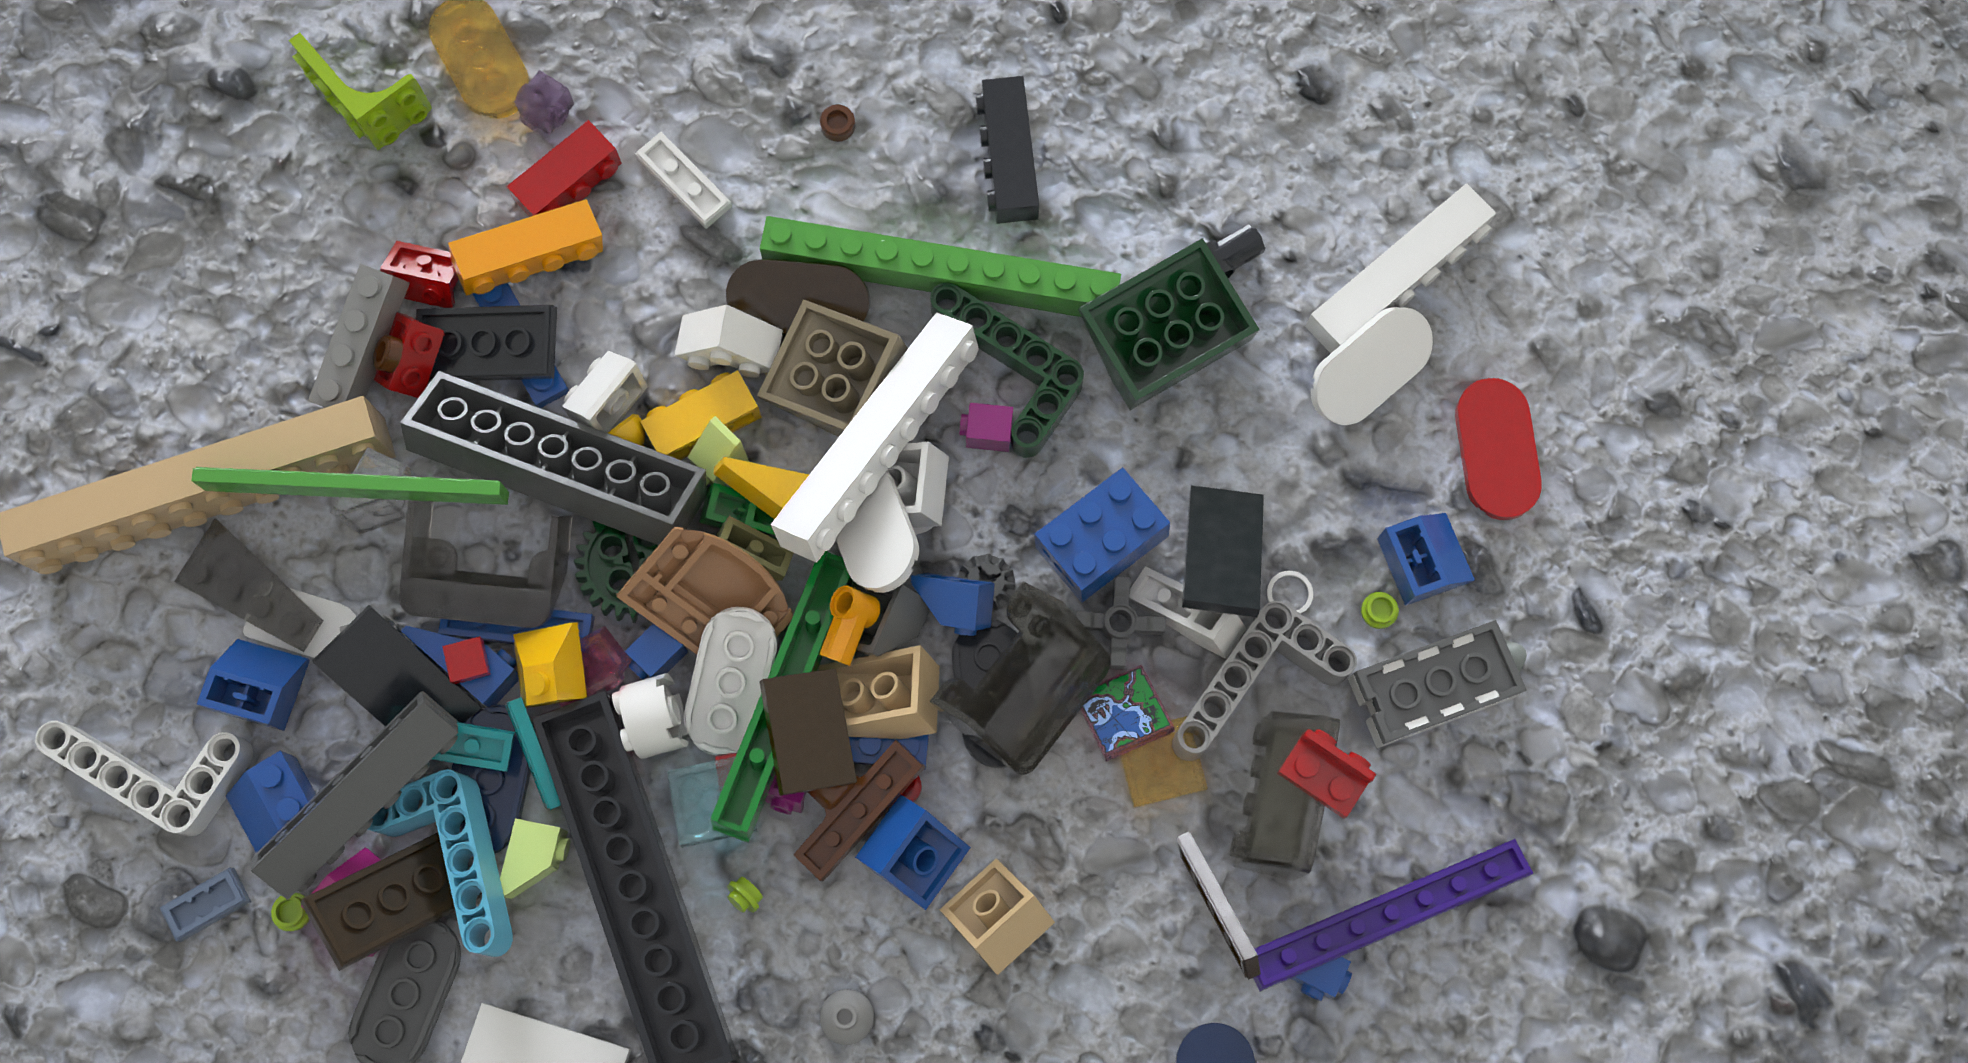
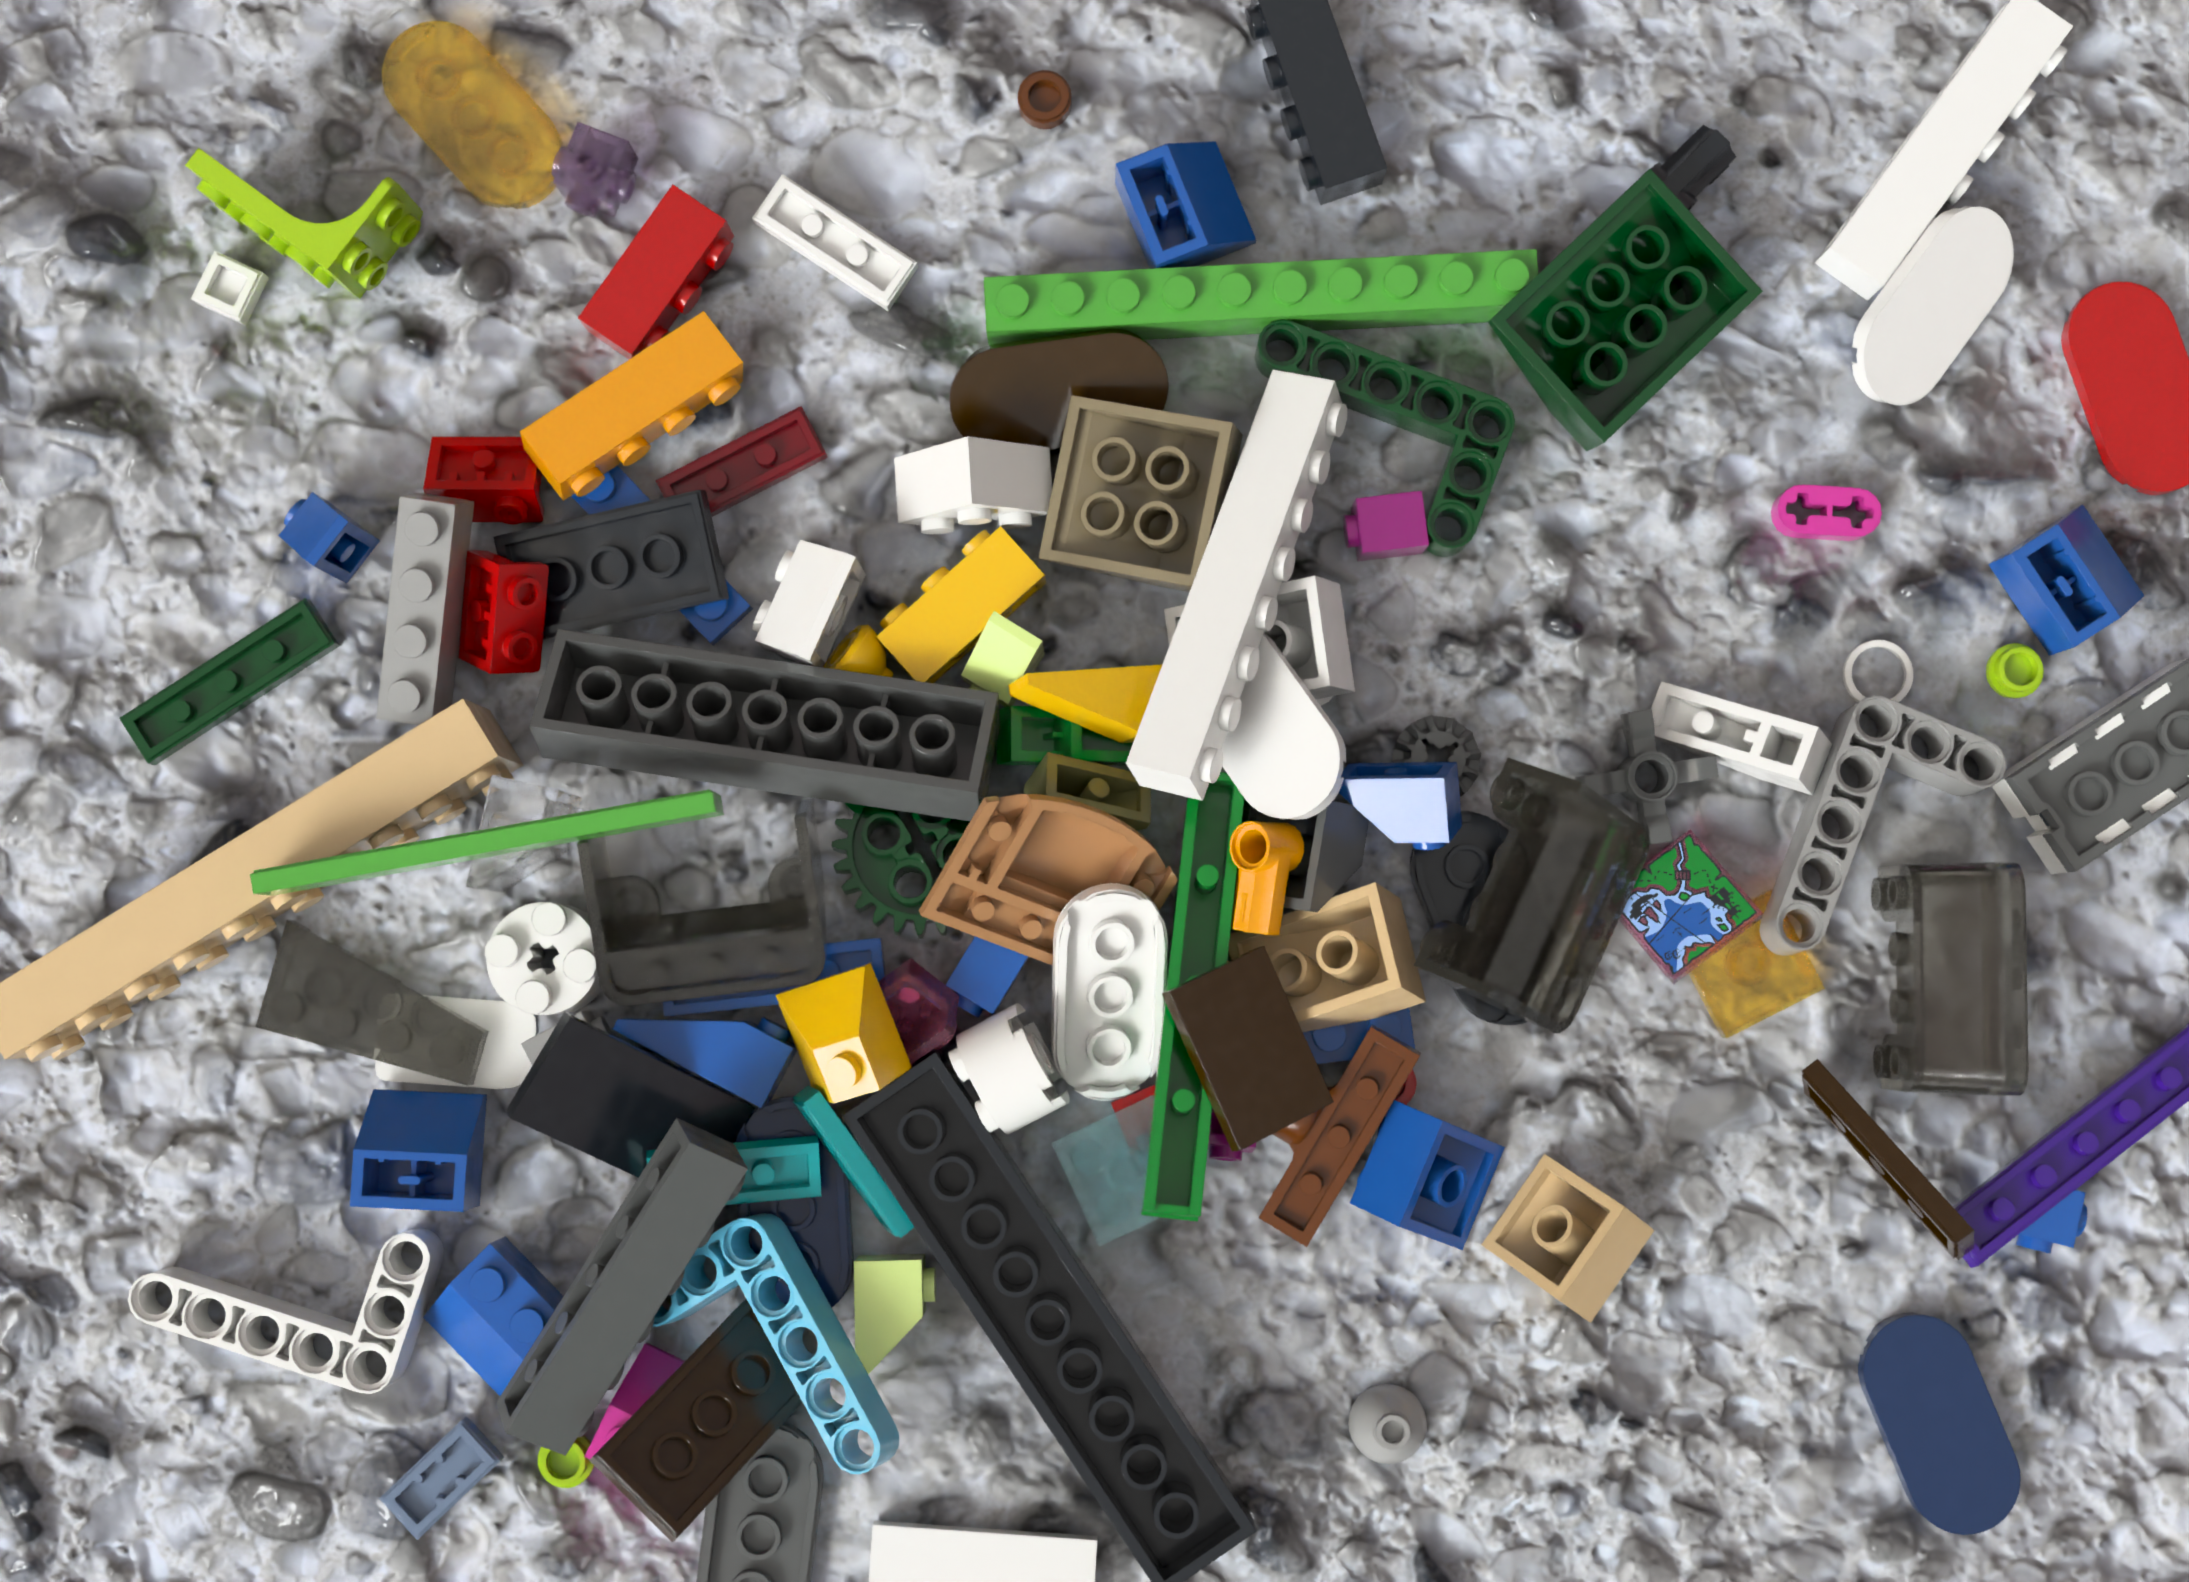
camera: 10 degrees left, 10 degrees up
reddish brown tile [373,334,403,373] -> none
red tile [442,636,491,685] -> none
lime plate [727,877,763,913] -> none
blue piece [1034,467,1170,603] -> none
black tile [1182,485,1264,617] -> none
red bracket [1277,729,1377,819] -> none
none -> dark green tile [119,598,340,765]
none -> white tile [191,251,269,326]
none -> blue slope [278,492,380,583]
none -> white brick [485,902,611,1015]
none -> dark red tile [655,406,828,517]
none -> blue slope [1115,141,1256,269]
none -> dark pink beam [1771,484,1882,541]

